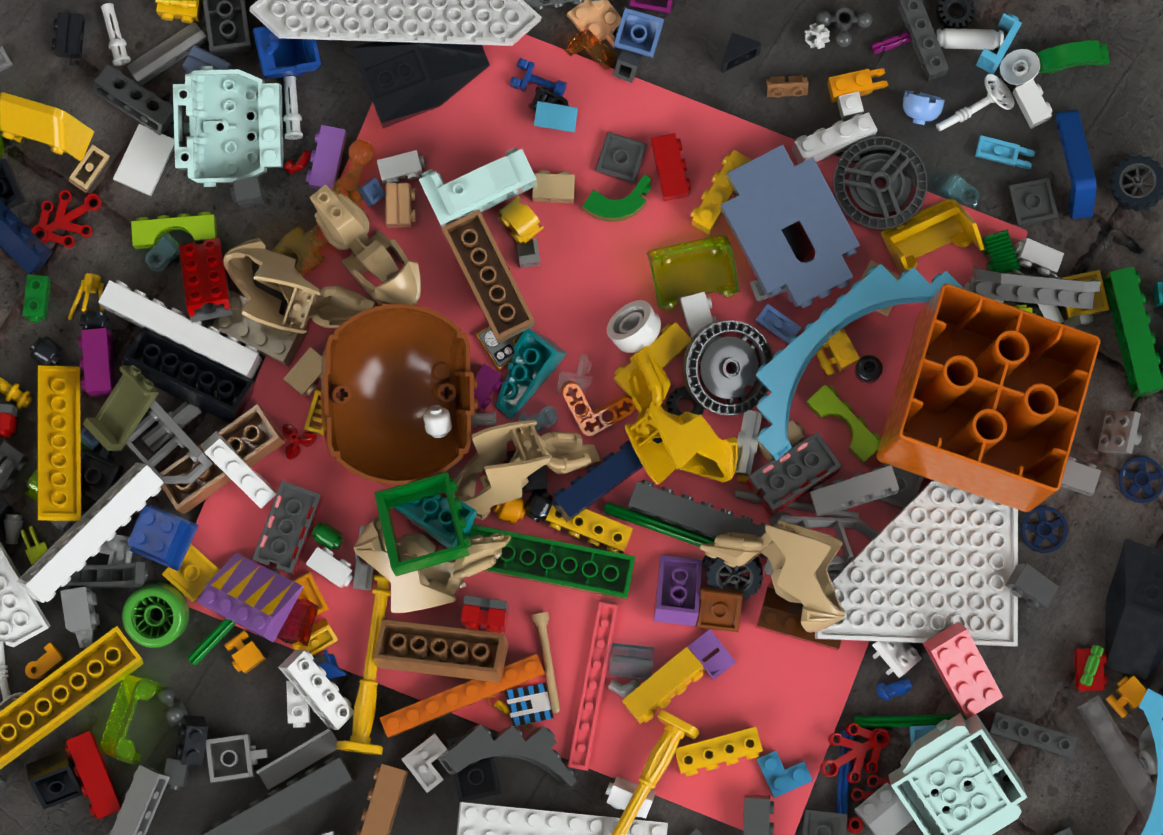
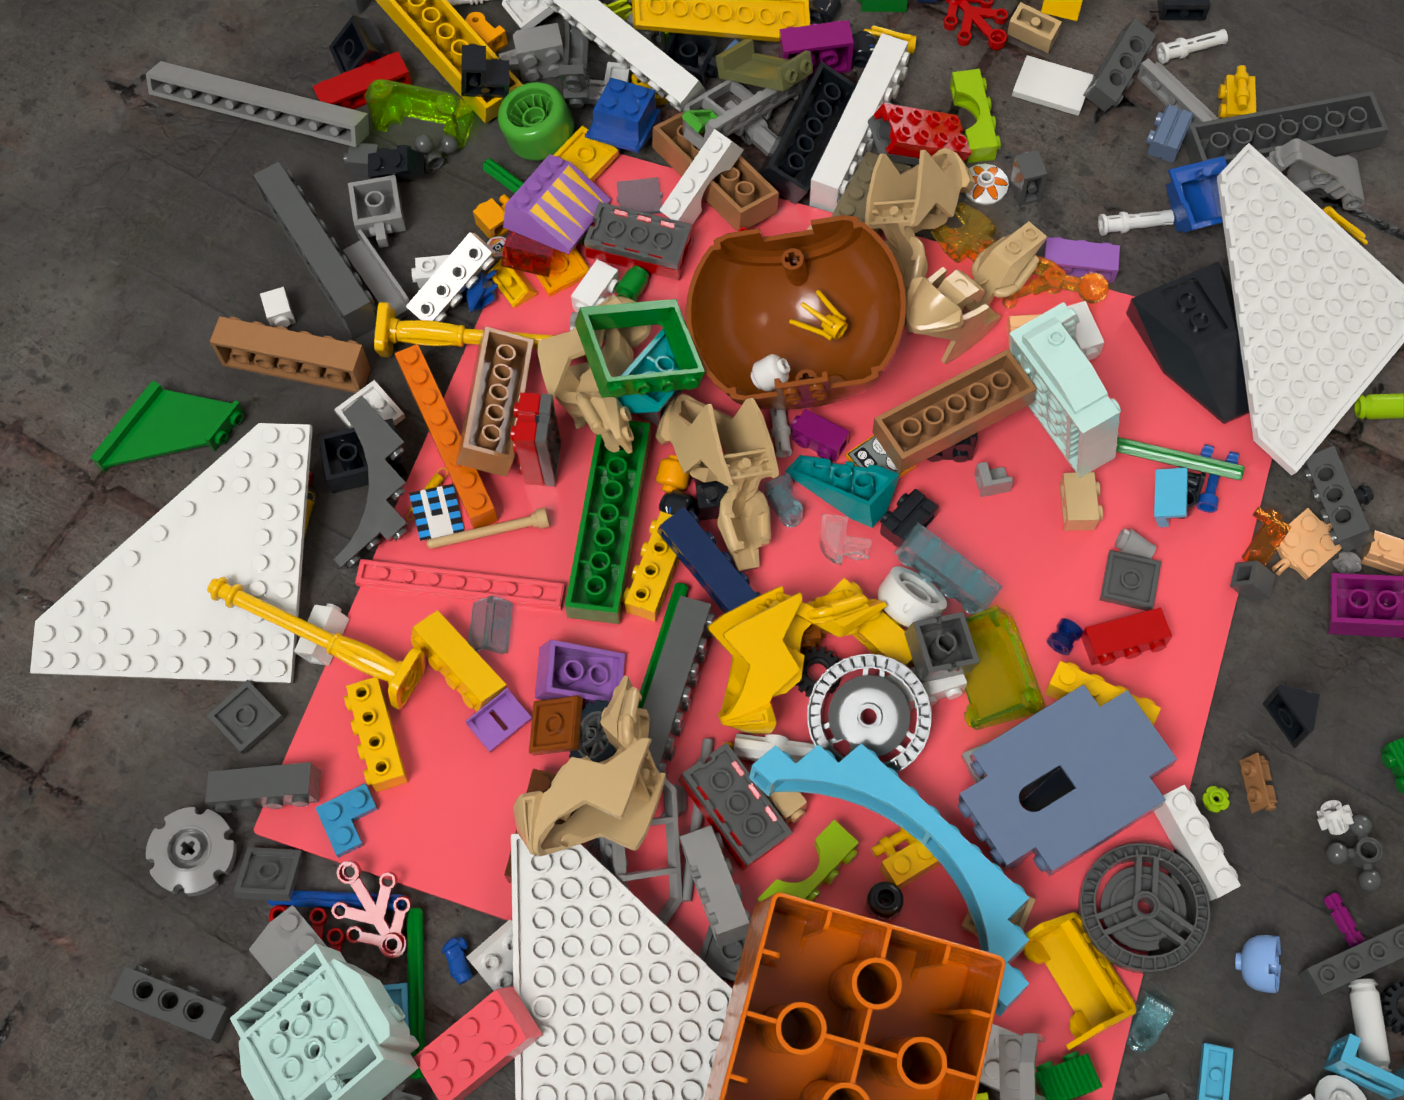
camera: 90 degrees right, 15 degrees down
clear light blue piece [145,232,182,272] -> none
light aqua piece [173,66,284,187] -> none
red arm [283,150,312,174] -> none
medium blue plate [358,177,386,207] -> none
yellow brick [497,196,544,244] -> none
orange beam [561,381,635,436] -> none
green arch [582,174,652,222] -> none
light grey arm [608,679,640,697] -> none
medium blue slope [613,8,664,58] -> none
medium blue plate [755,304,801,345] -> none
light orange hinge [827,68,888,103] -> none
white brick [837,92,864,121] -> none
white dish [936,74,1014,131] -> none
none -> black brick [461,44,509,98]
none -> tile [487,236,510,261]
none -> clear light blue piece [616,177,663,214]
none -> bright green tile [682,109,719,133]
none -> yellow plant [789,290,848,341]
none -> black brick [880,489,939,551]
none -> clear light blue brick [894,523,1003,616]
none -> dark grey brick [904,612,980,683]
none -> white dish [964,163,1009,205]
none -> clear blue wheel [1046,618,1083,656]
none -> light grey cone [1115,528,1156,559]
none -> axle [1116,437,1244,480]
none -> lime plate [1202,786,1230,813]

